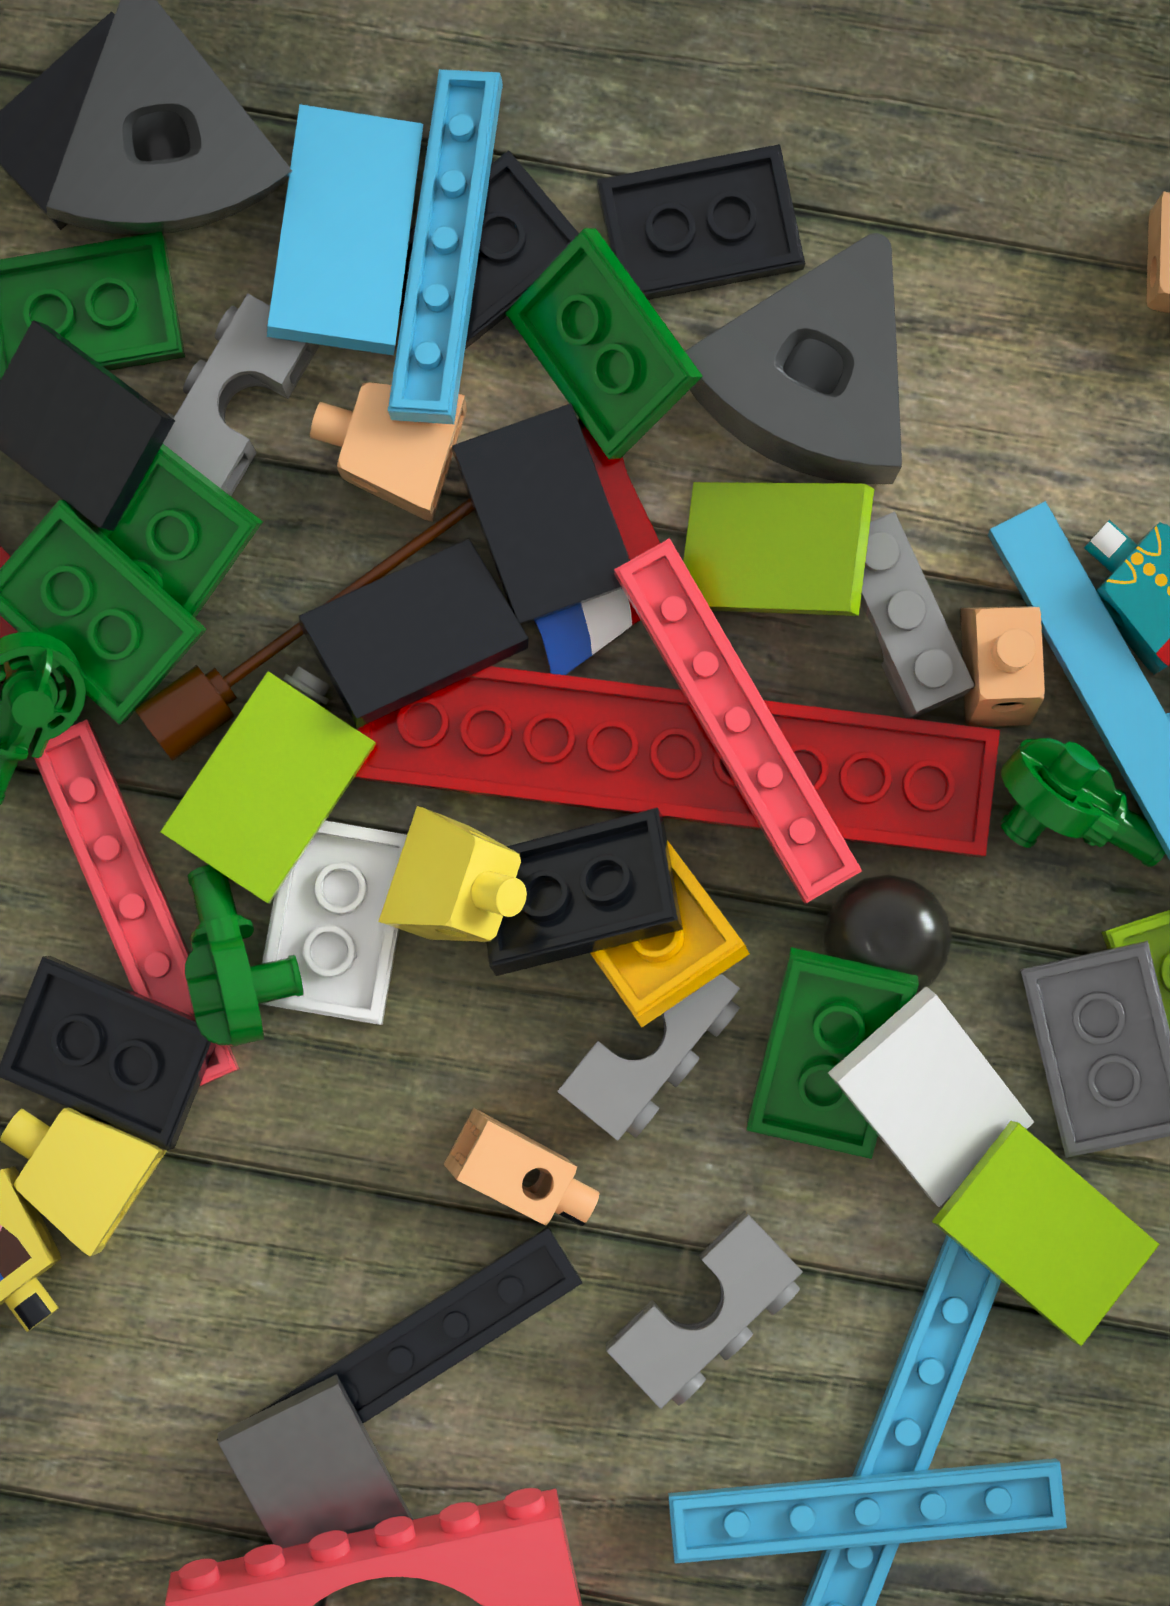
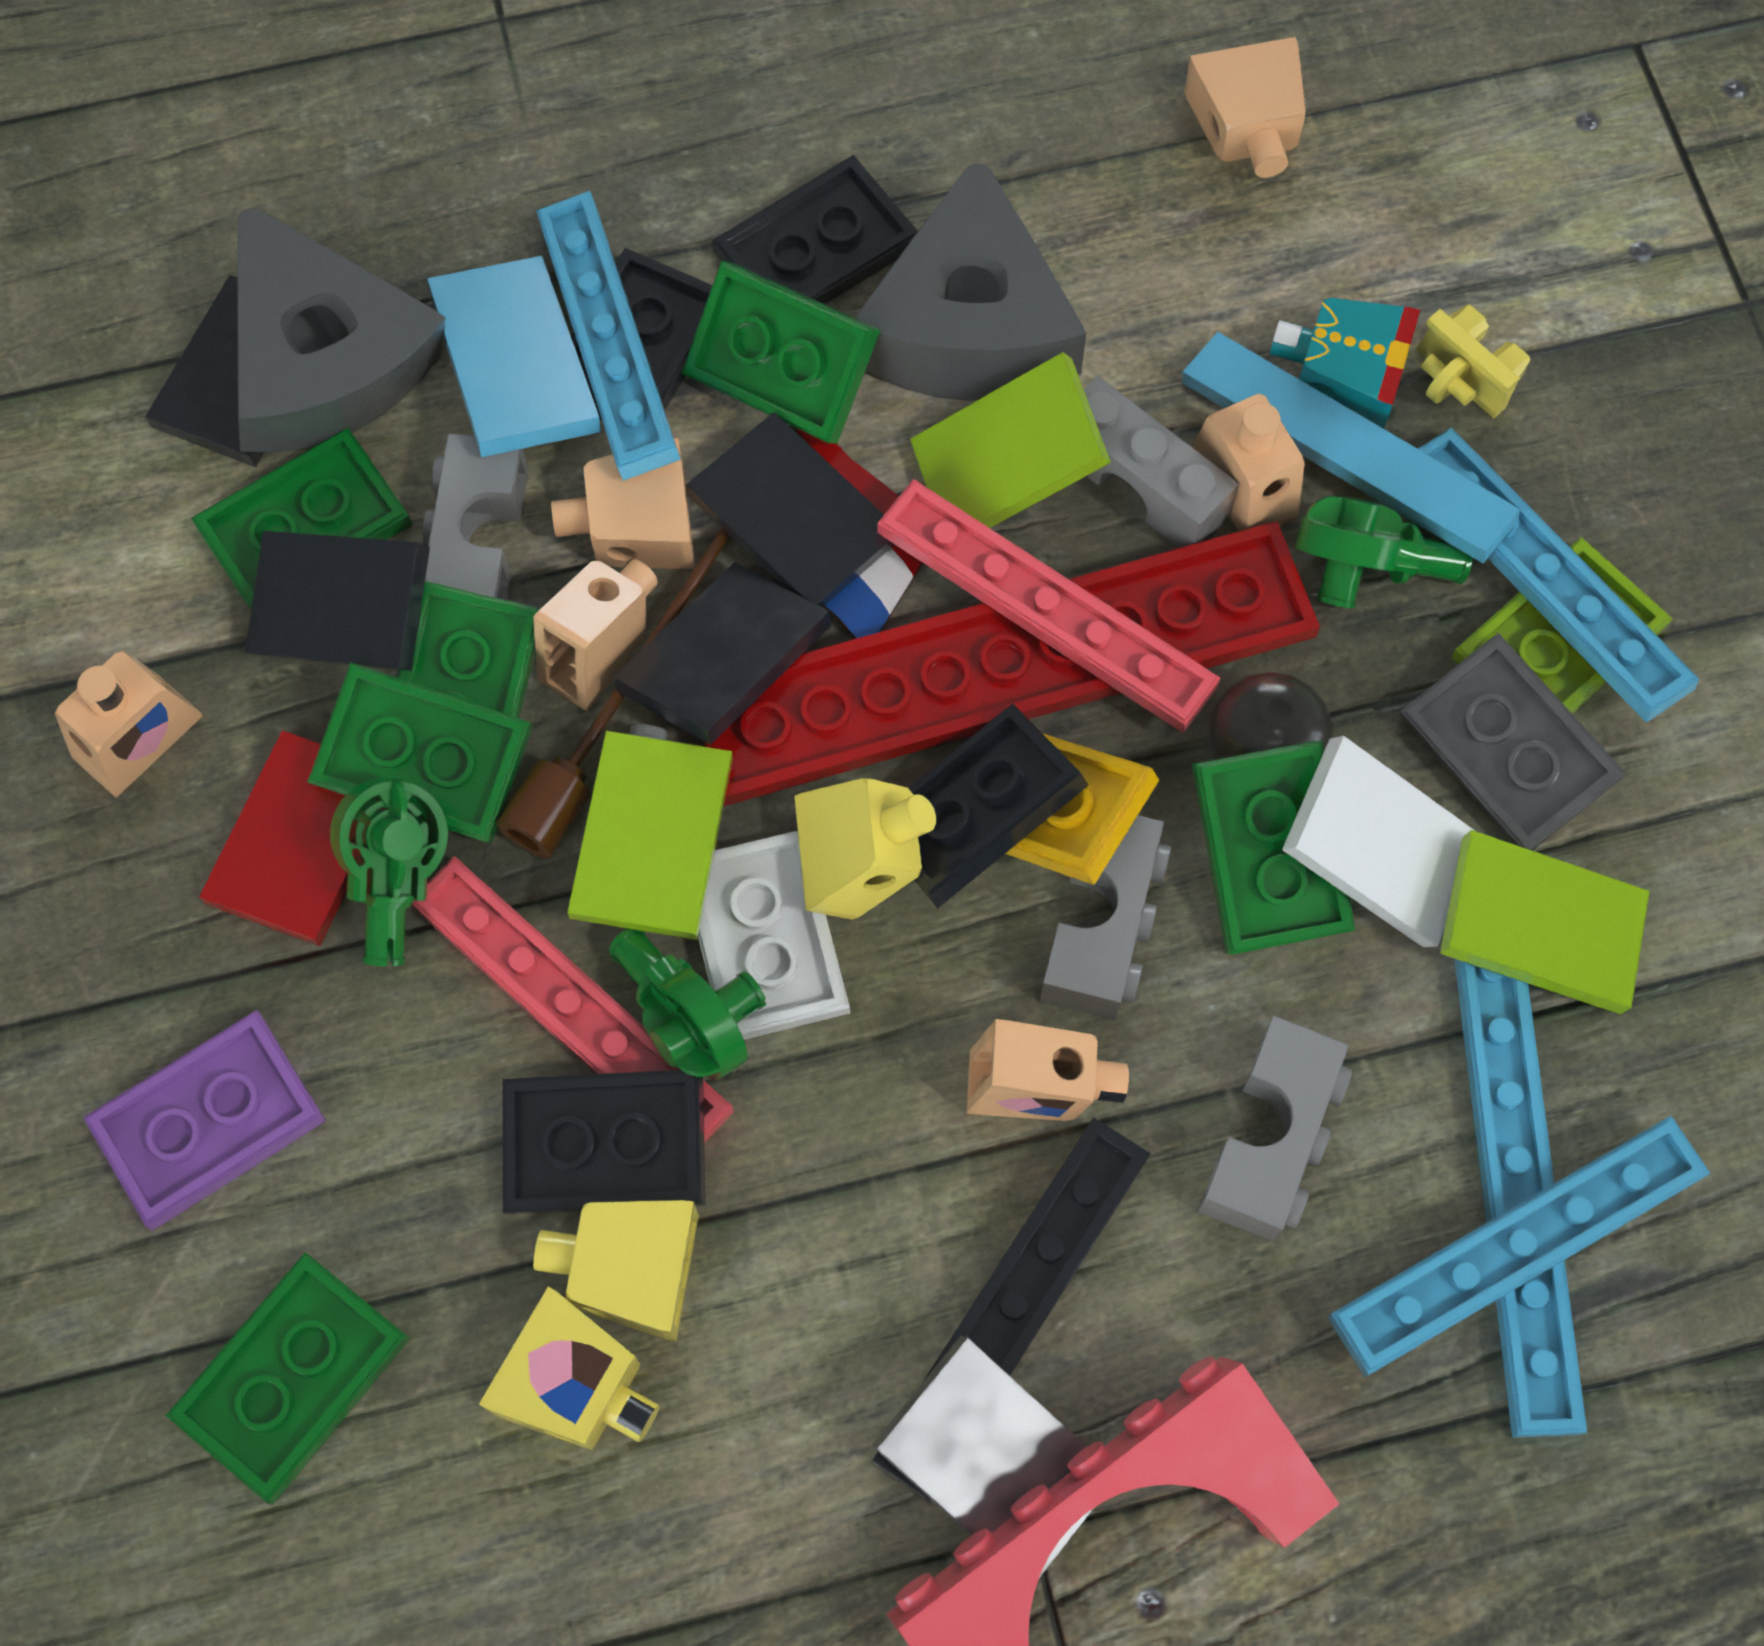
camera: 20 degrees left, 15 degrees down
none -> light nougat torso [533,559,658,712]

